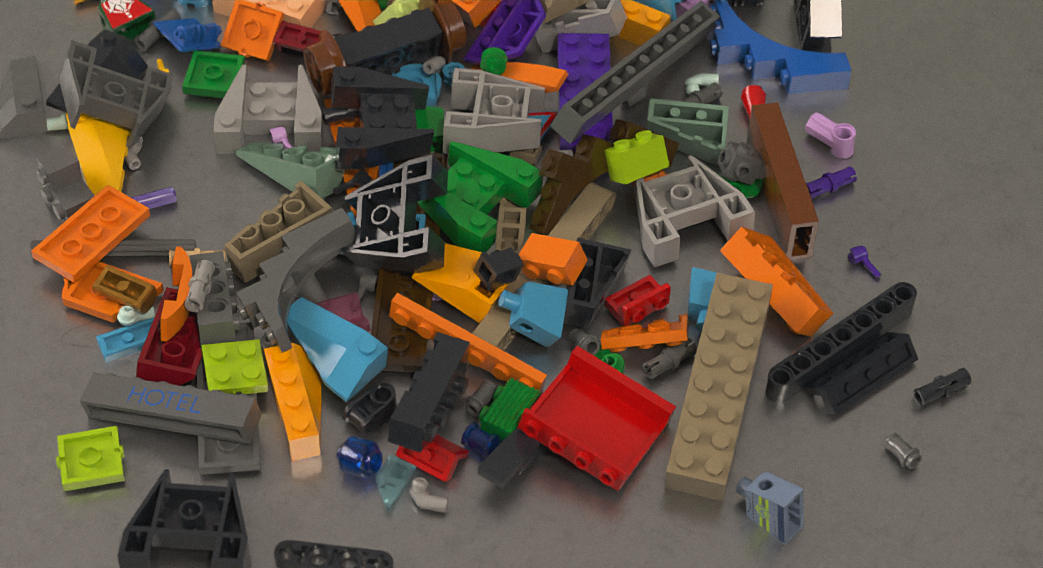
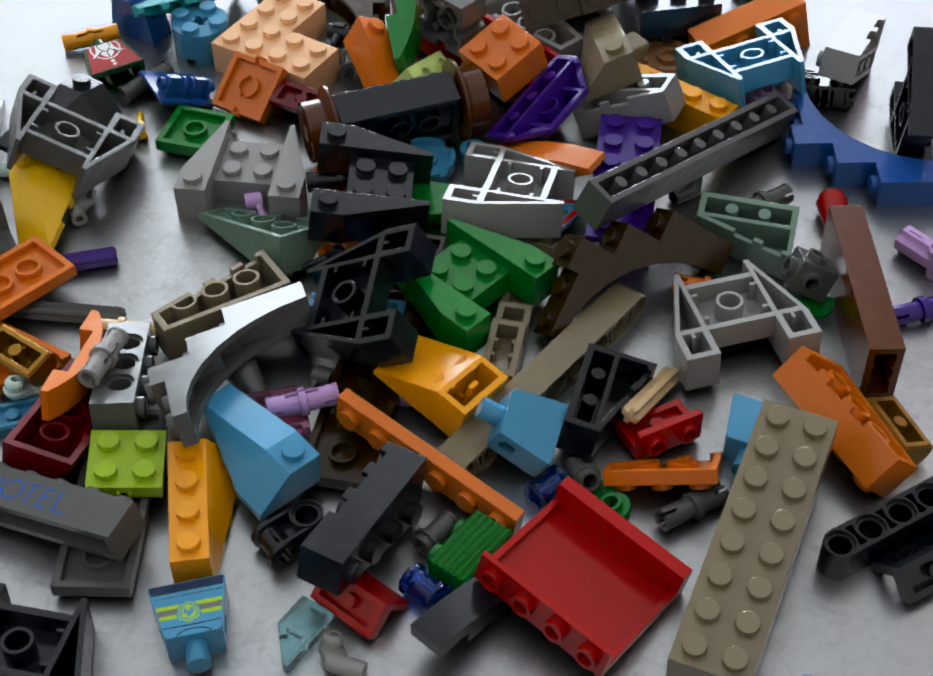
camera: 10 degrees right, 5 degrees down
clear blue head [336,436,383,479] -> none
light grey arm [423,56,445,75] -> none
black brick [474,247,524,291] -> none
green wheel [480,47,507,75] -> none
orange brick [519,233,588,286] -> none
lime brick [604,131,669,184] -> none
light aqua arm [684,74,719,94] -> none
none -> dark azure torso [148,574,229,673]
none -> lavender pin [265,382,340,418]
none -> clear blue bush [523,464,570,512]
none -> tan axle [621,366,681,424]
none -> pearl gold brick [866,396,933,465]

